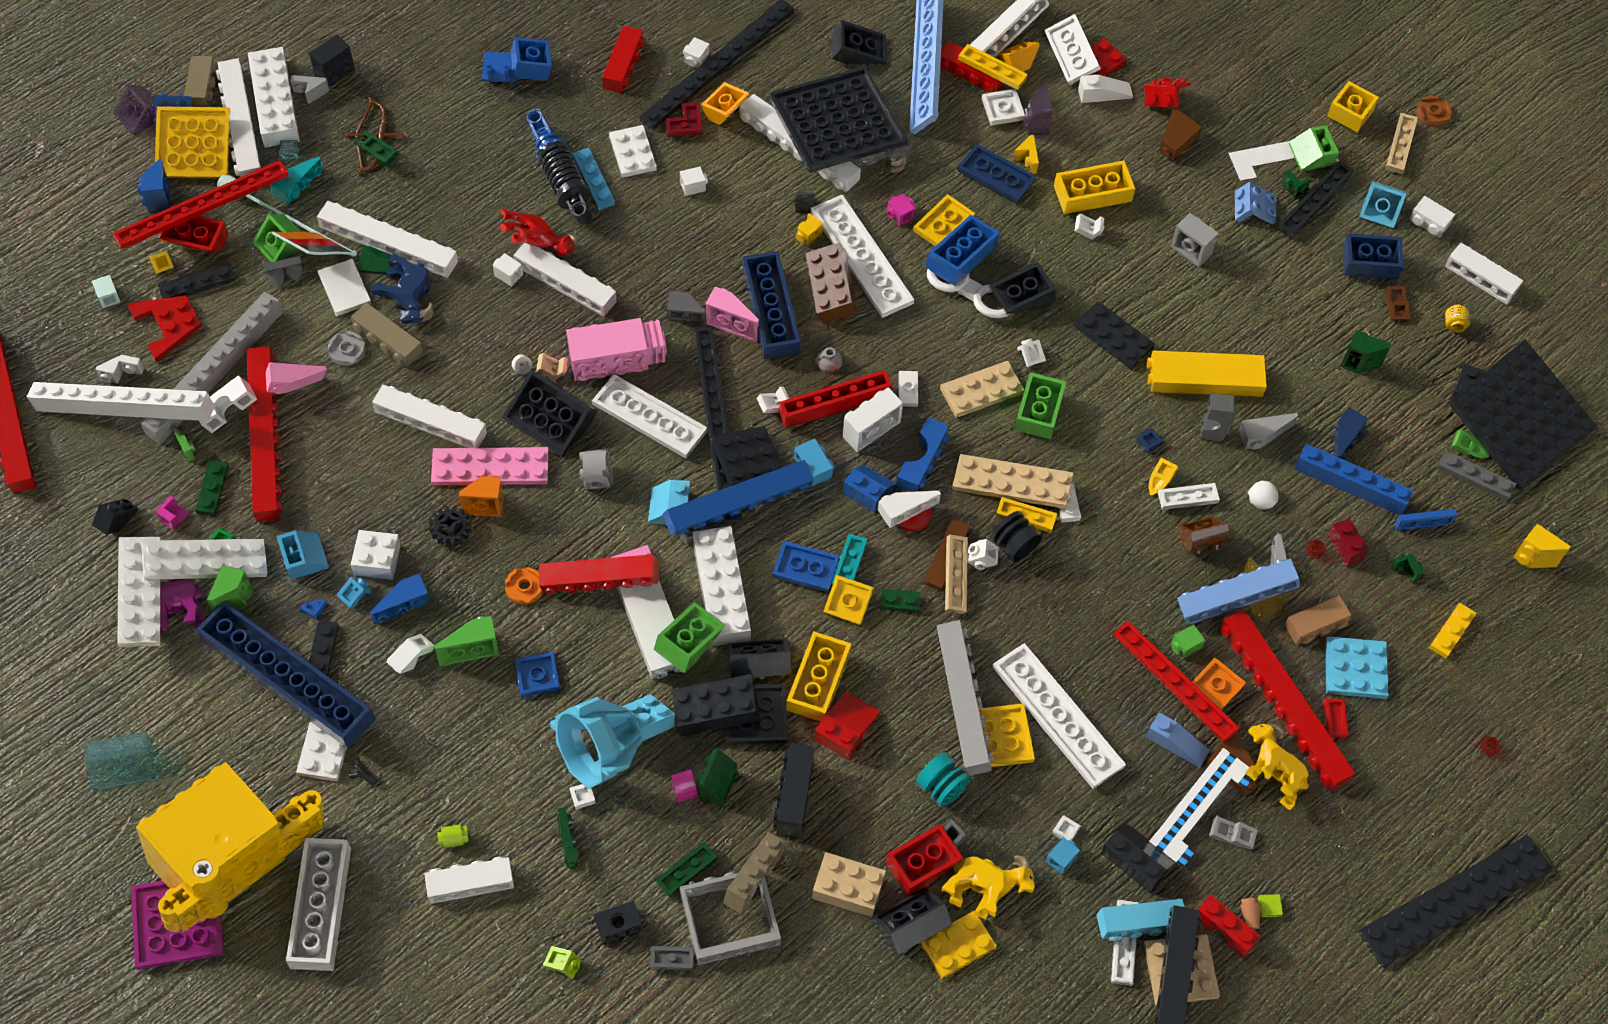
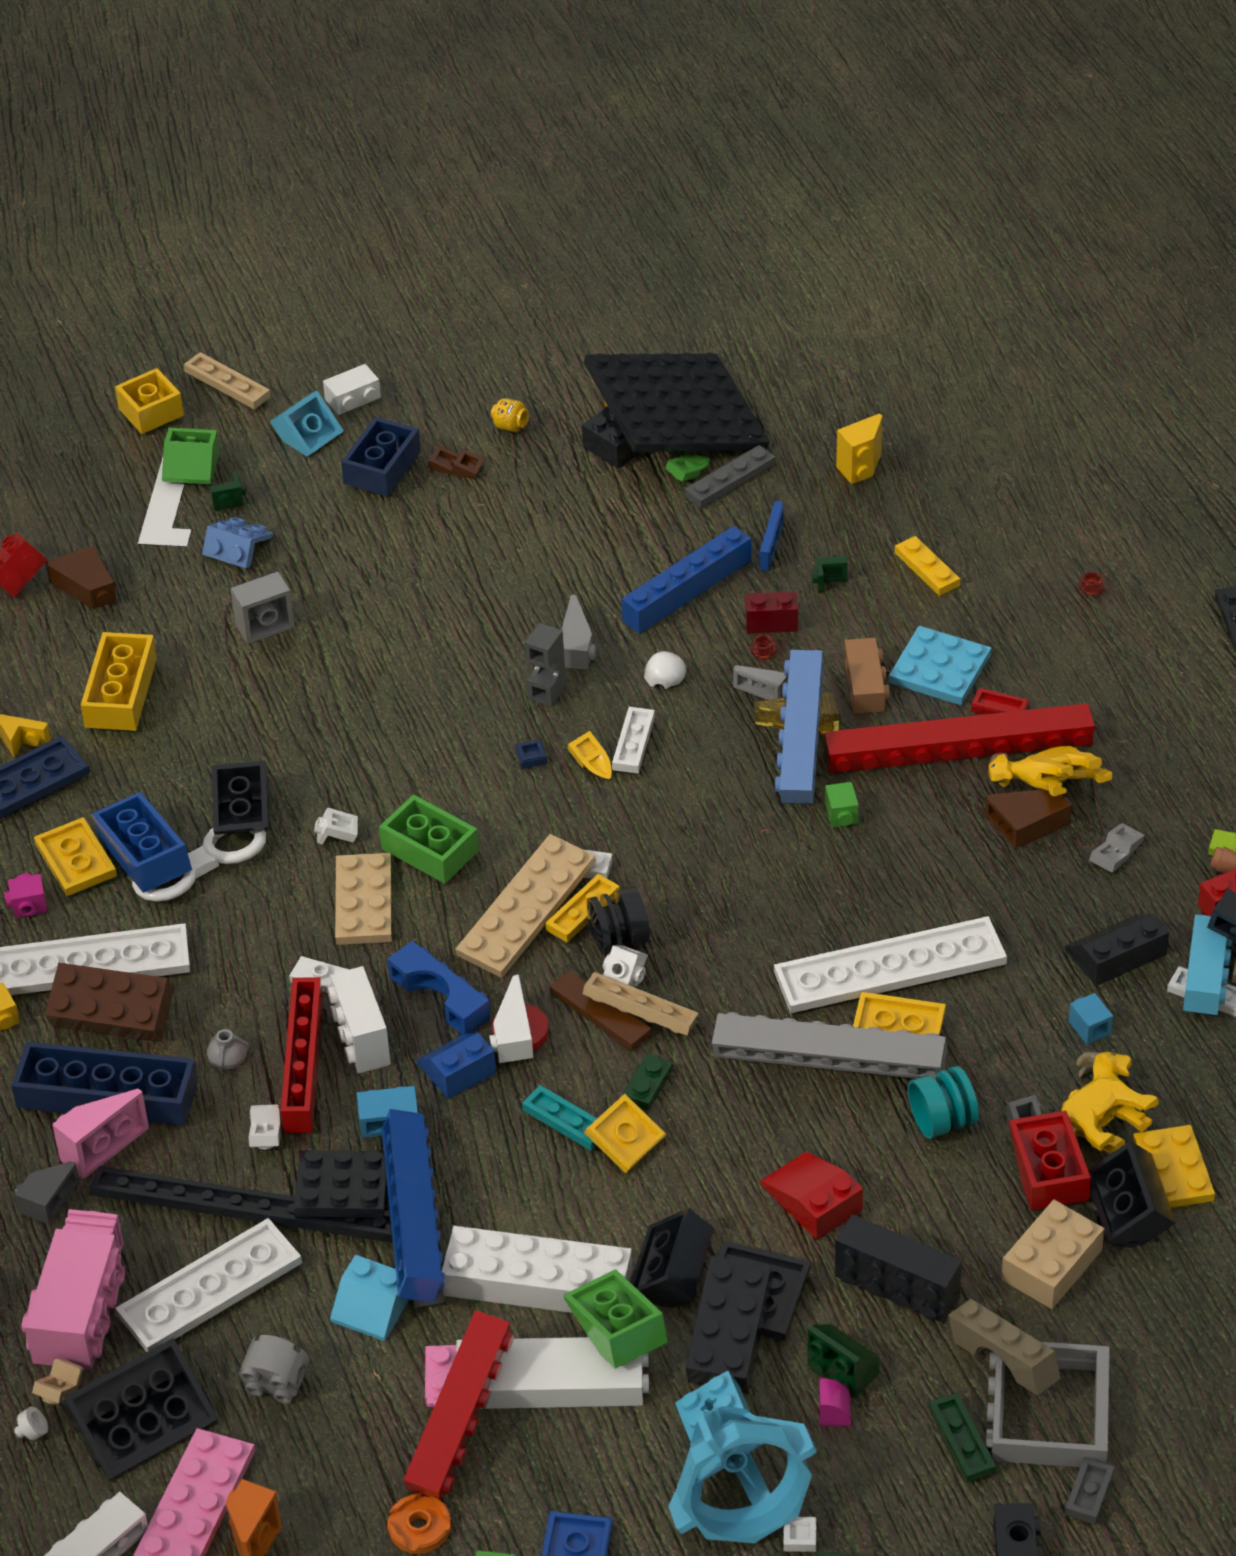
camera: 65 degrees left, 15 degrees down
blue plate [772,541,840,593] -> none
yellow brick [786,631,851,722] -> none
white tile [1052,815,1081,840] -> none
white bracket [1074,214,1104,240] -> none
black plate [1074,301,1155,370] -> none
red plate [1113,621,1239,743] -> none
medium blue slope [1146,712,1210,768] -> none
yellow brick [1147,351,1267,397] -> none
white sticker [1149,748,1252,867] -> none
reddish brown brick [1177,517,1229,554] -> none
orange plate [1192,658,1246,710] -> none
black plate [1277,161,1354,239] -> none
dark blue slope [1334,407,1368,460] -> none
dark green slope [1340,330,1391,374] -> none
dark orange tile [1416,96,1452,127] -> none
white brick [1445,243,1523,304] -> none

